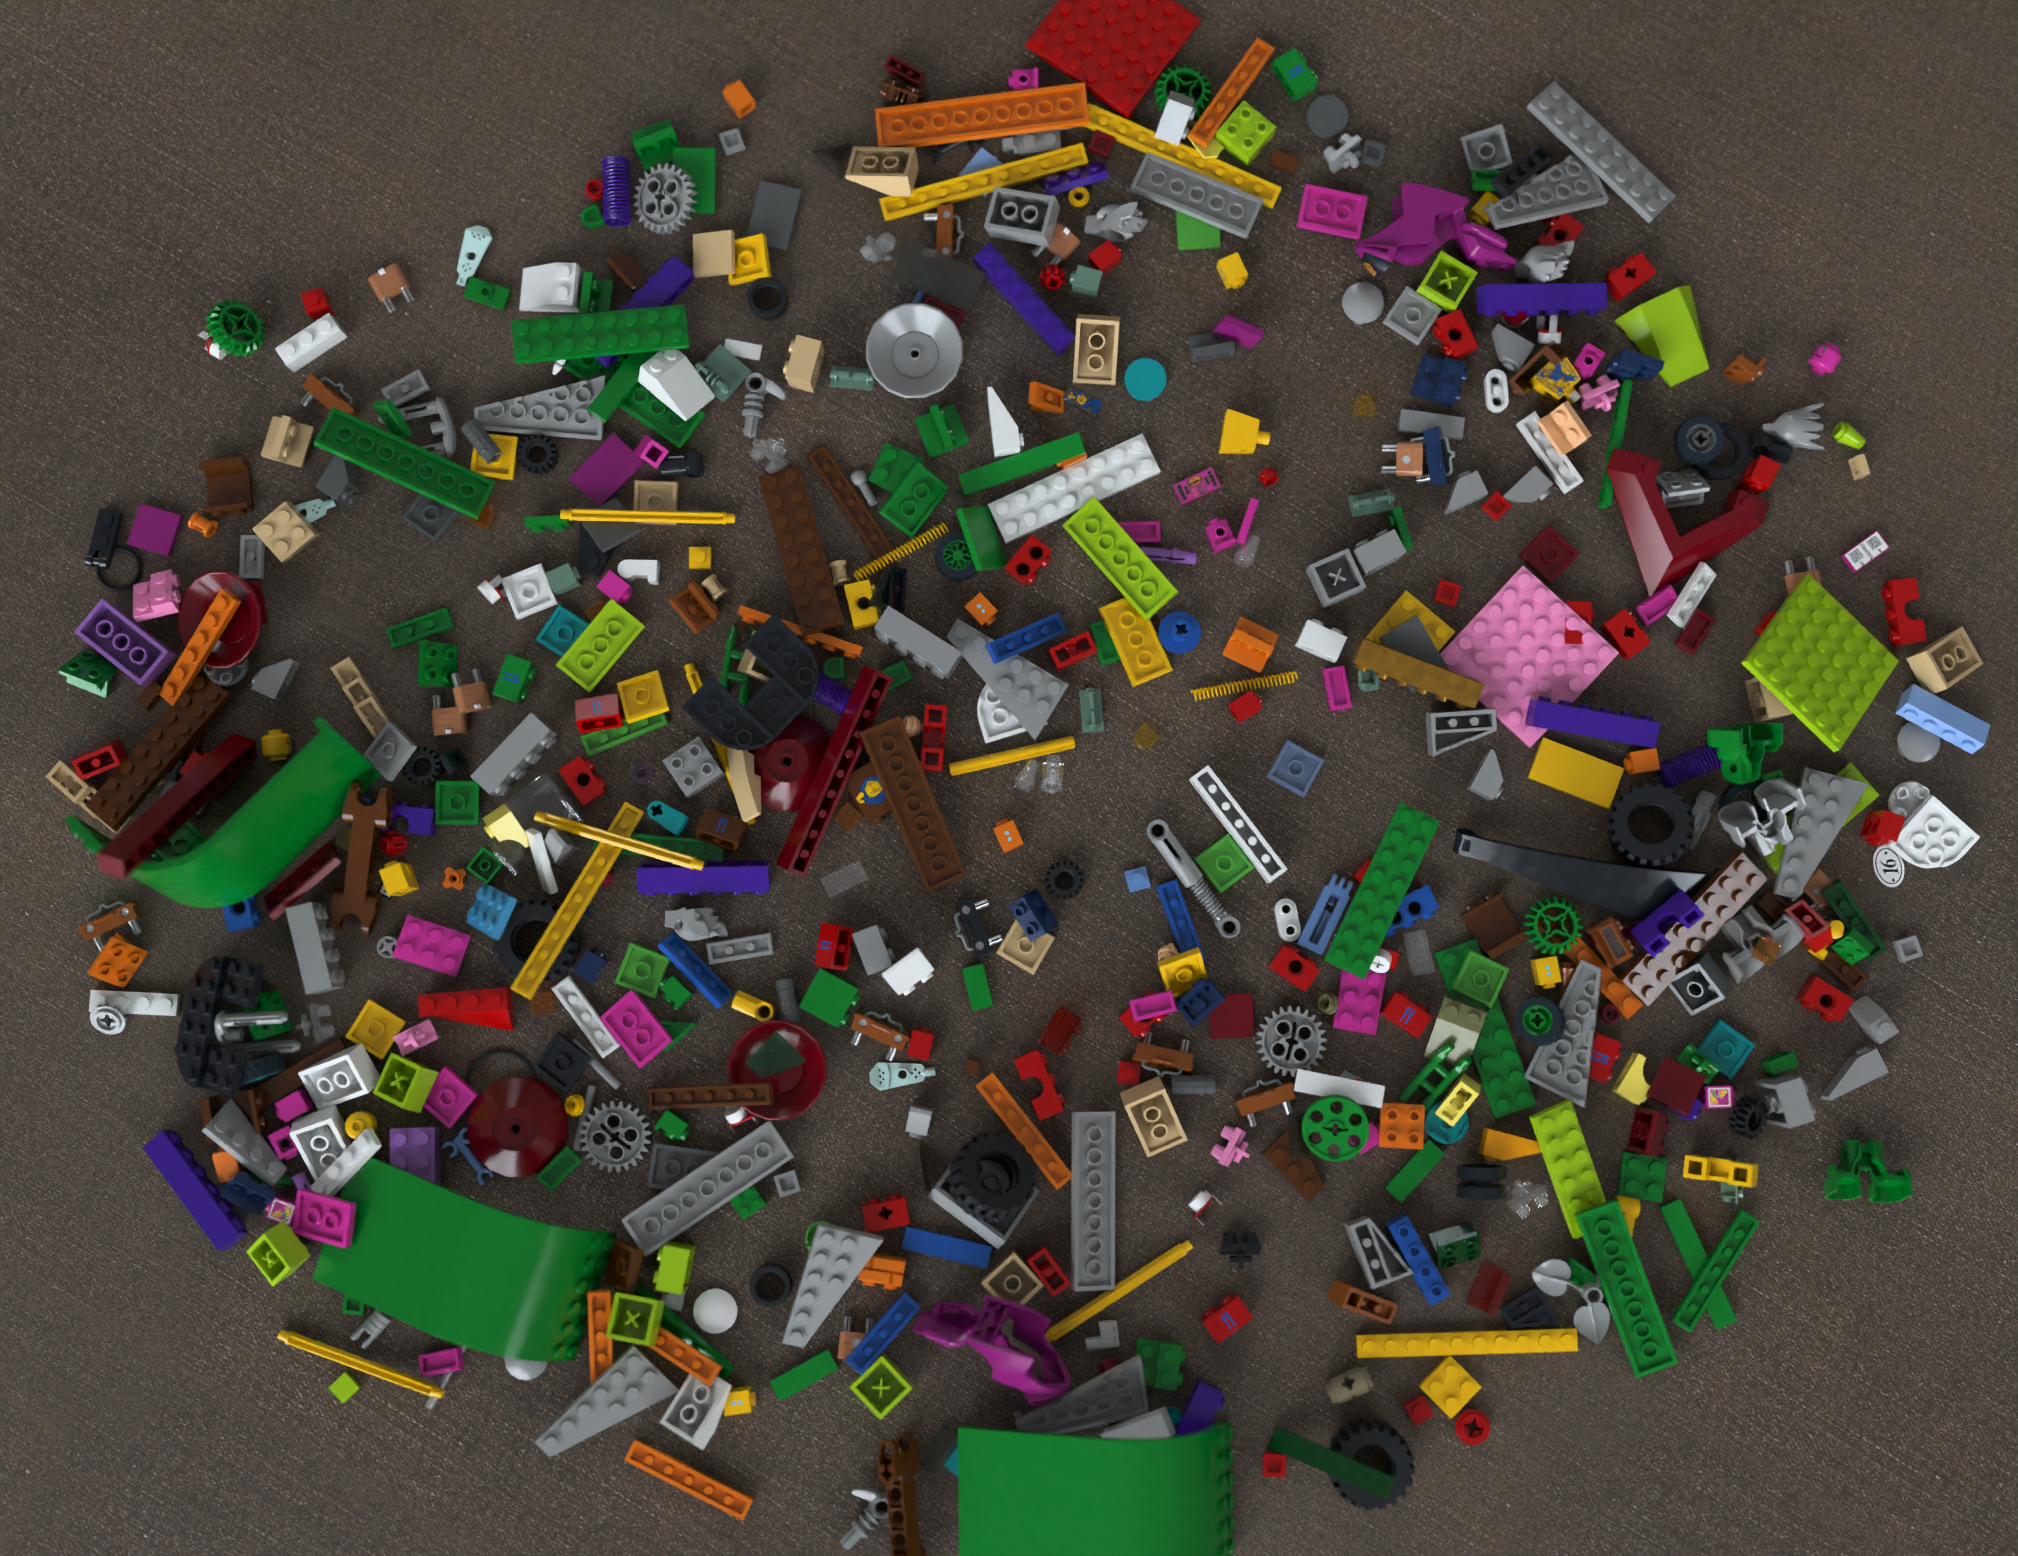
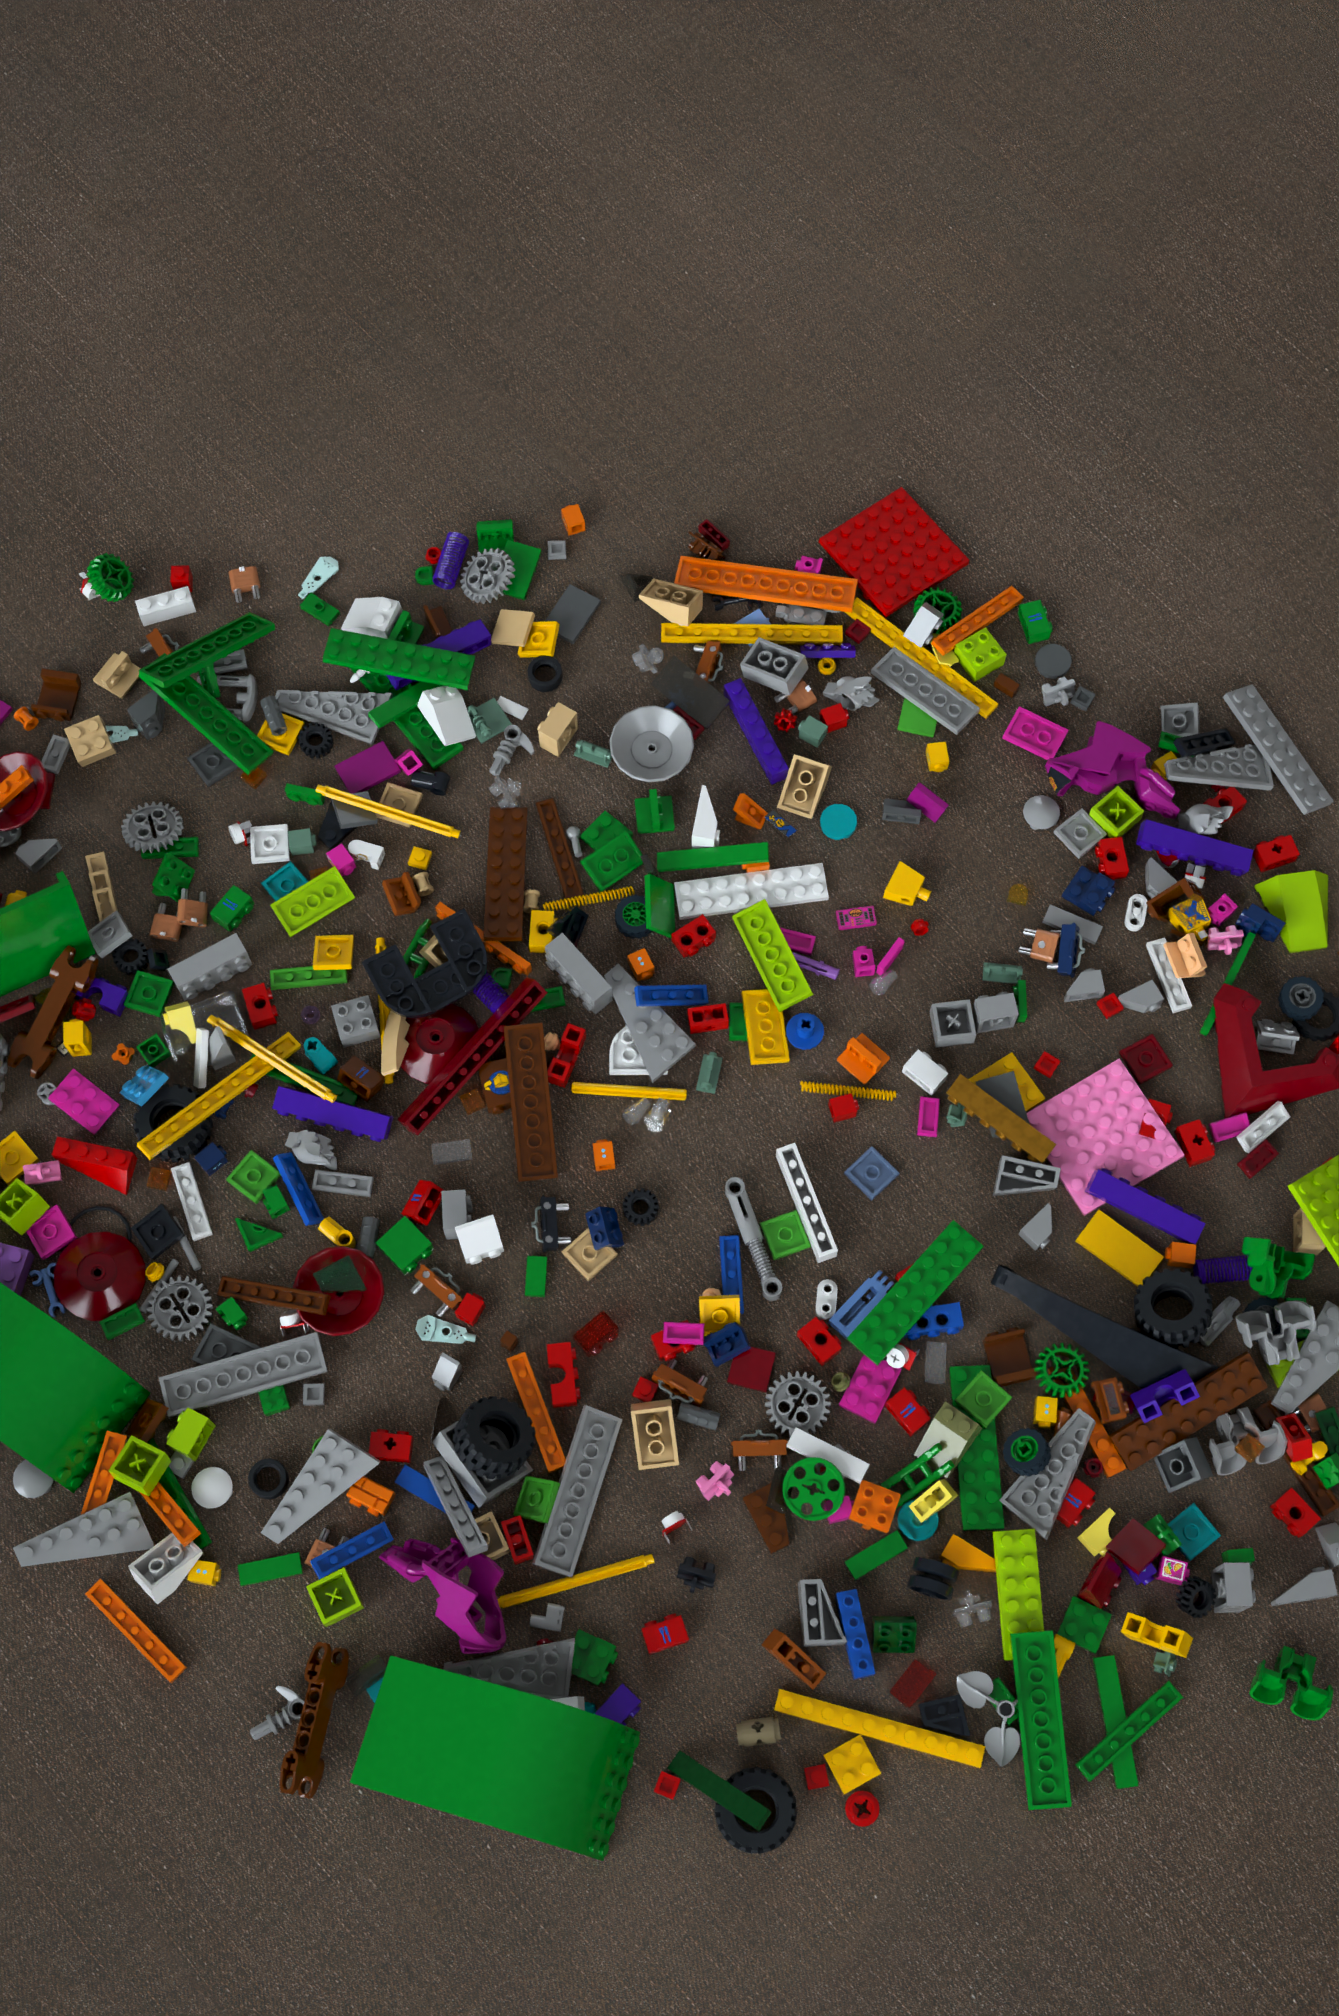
camera: 20 degrees right, 15 degrees down
red brick [575,693,624,734] -> none
dark pink plate [600,989,674,1069] -> none
medium blue plate [1124,866,1151,893] -> none
clear yellow tile [1134,723,1160,750] -> none
none -> light grey gear [121,801,184,853]
none -> green plate [139,612,275,689]
none -> light grey plate [423,1456,488,1558]
none -> bright green tile [513,1476,560,1524]

